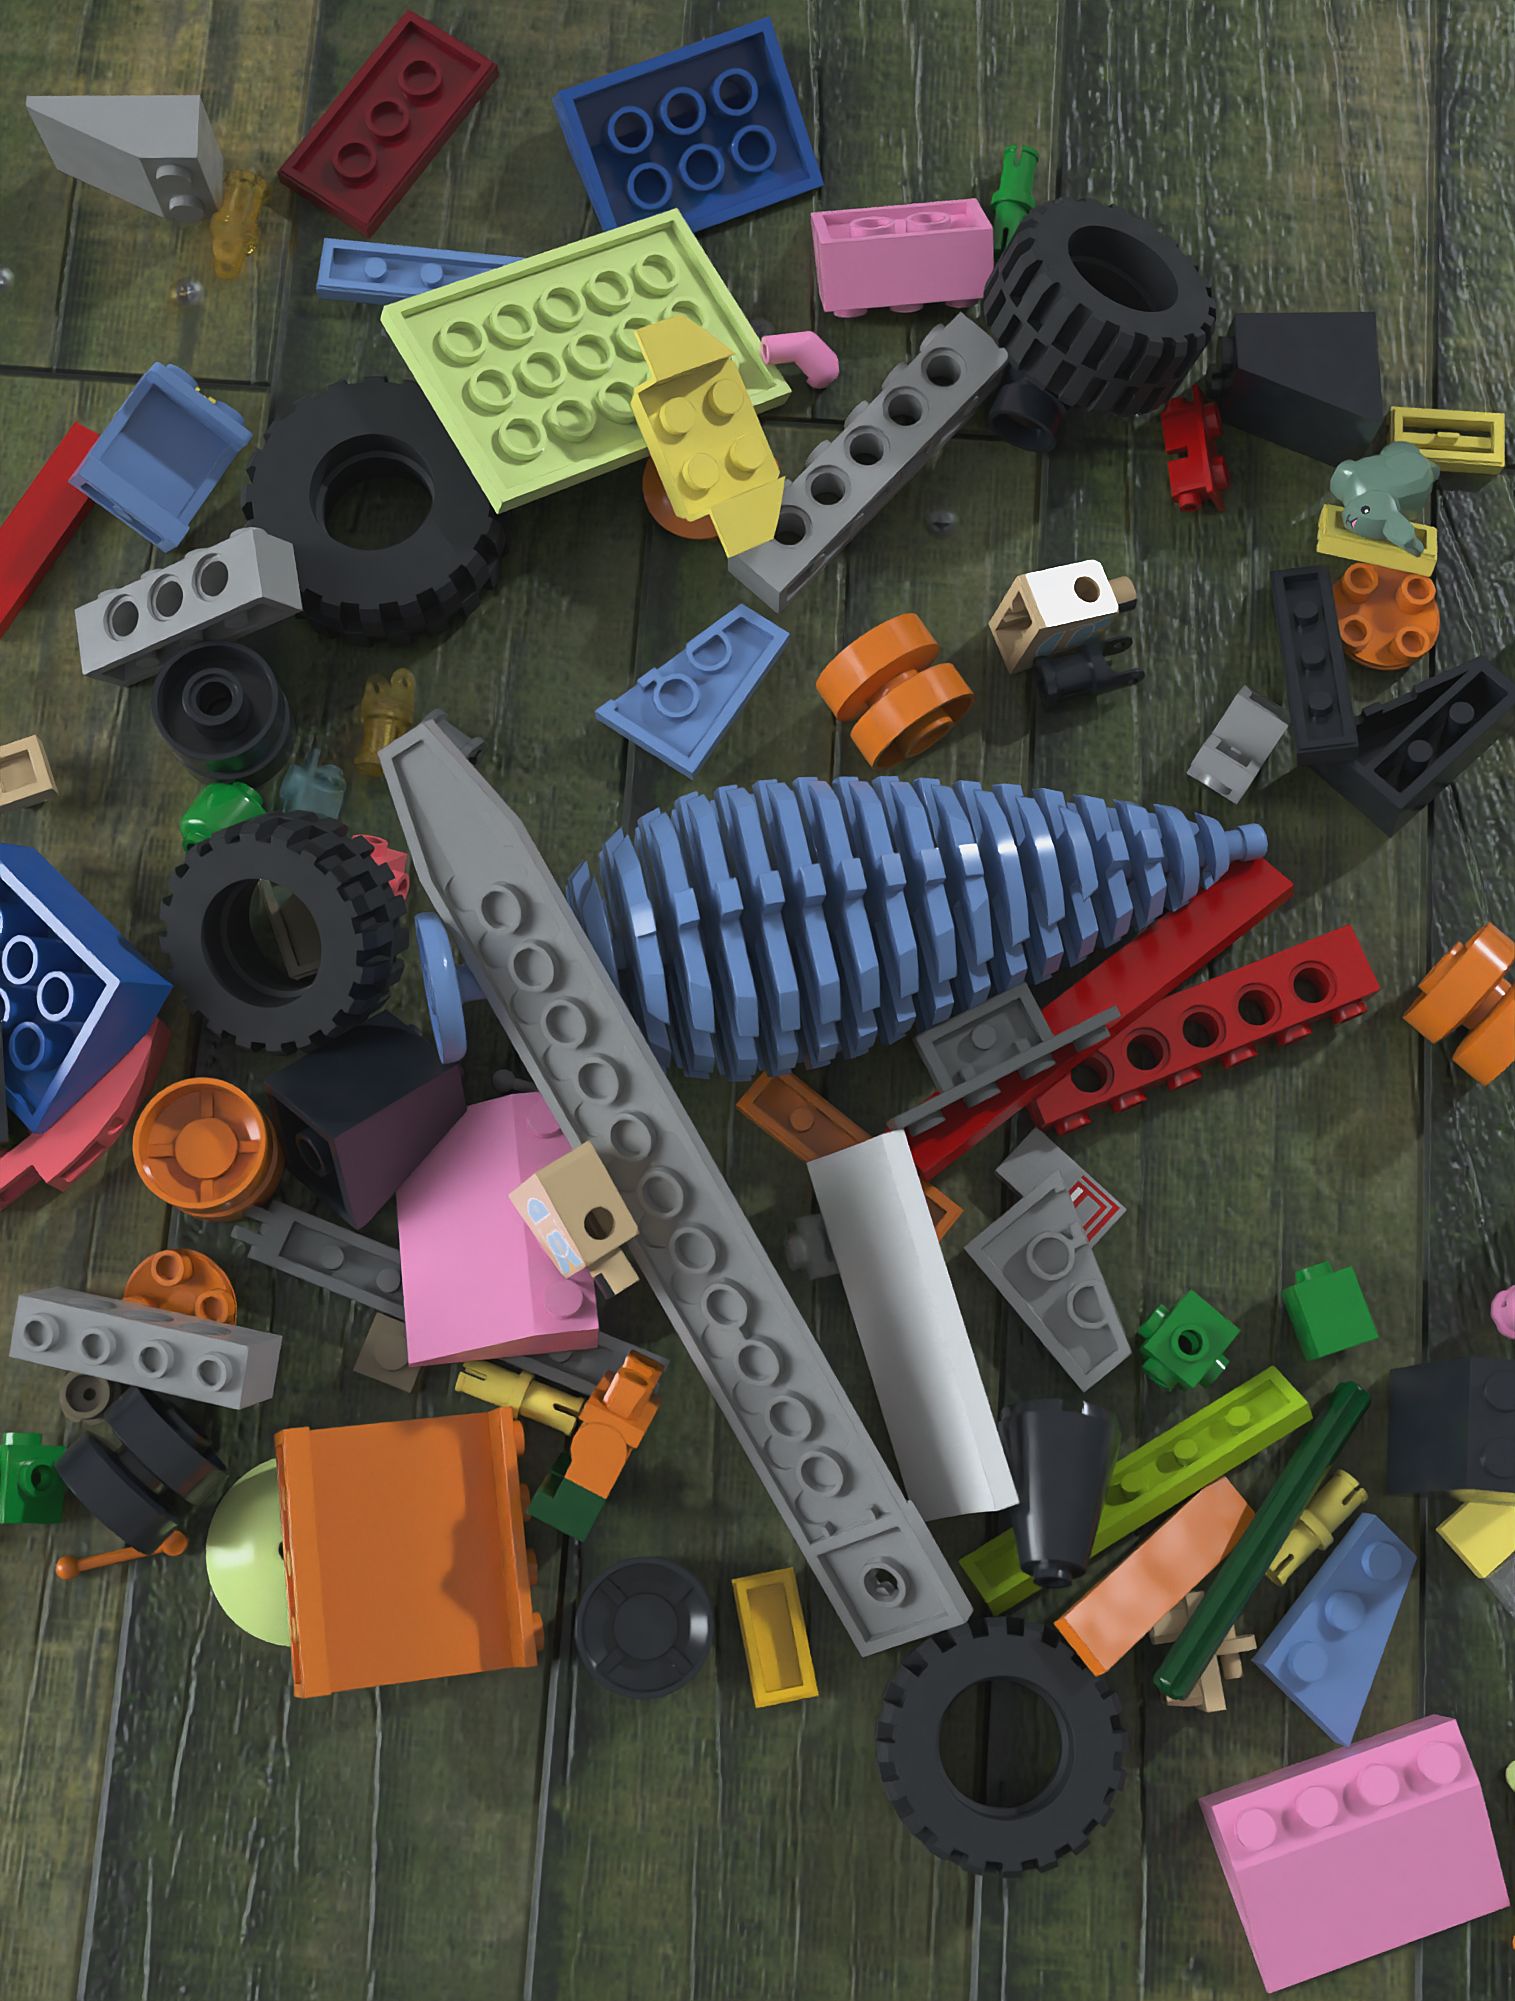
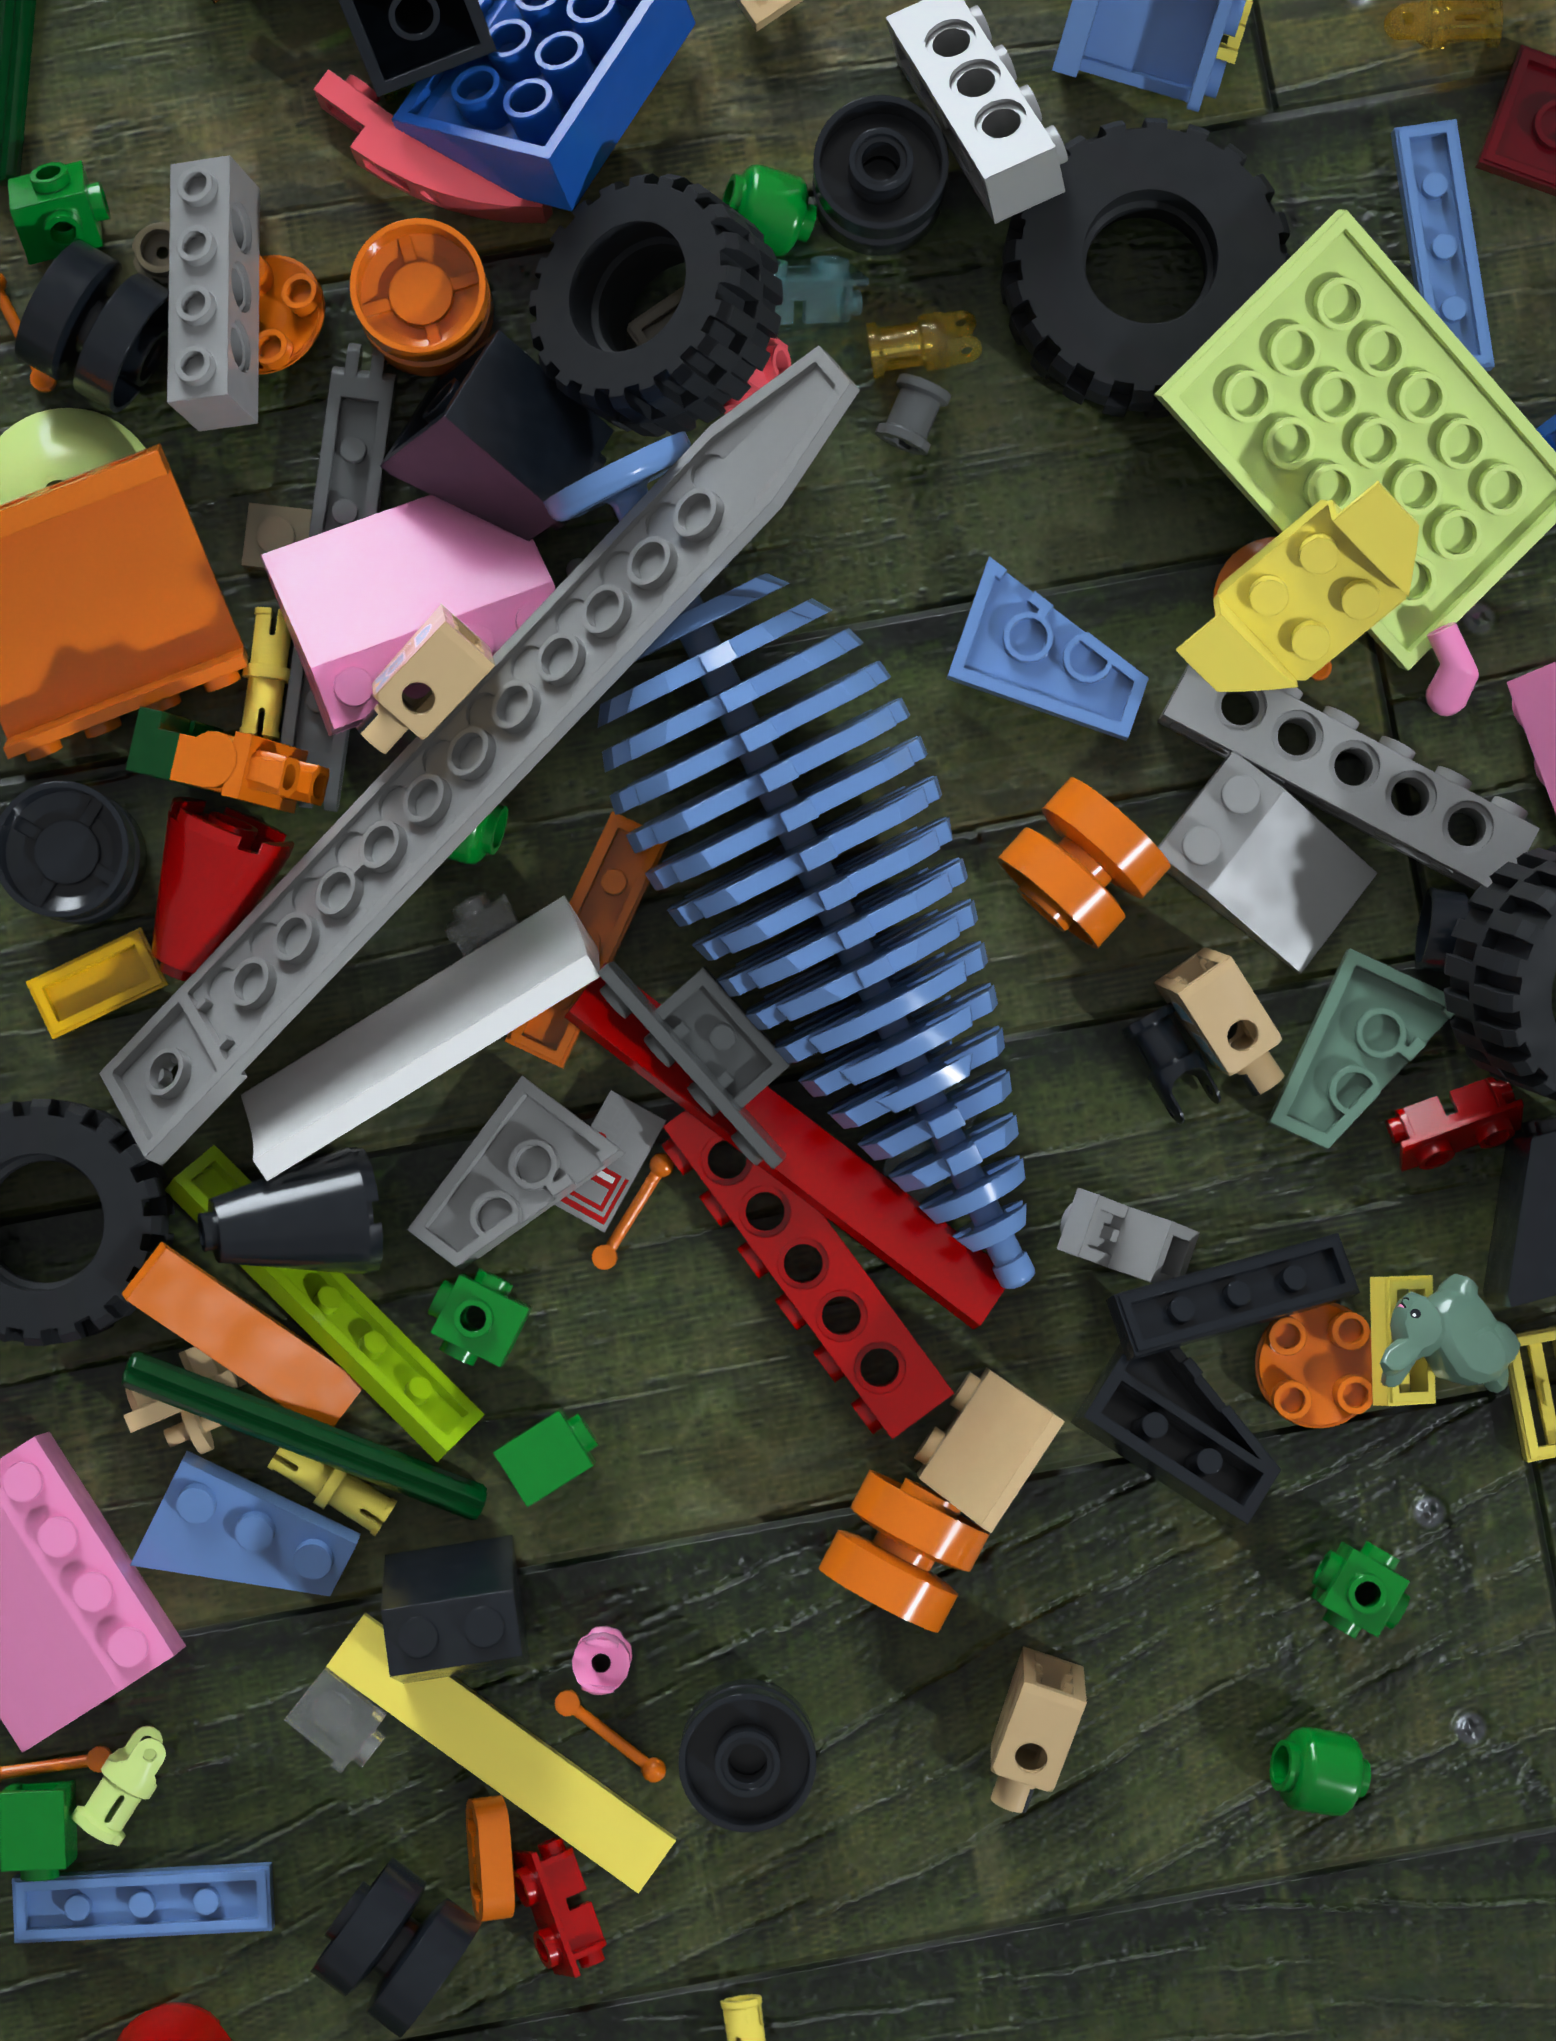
camera: 75 degrees right, 10 degrees up
none -> red cone [151,797,295,981]
none -> orange hinge [592,1153,674,1270]
none -> tan slope [914,1367,1065,1533]
none -> light grey slope [1158,751,1377,974]
none -> sand green wing [1267,948,1455,1149]

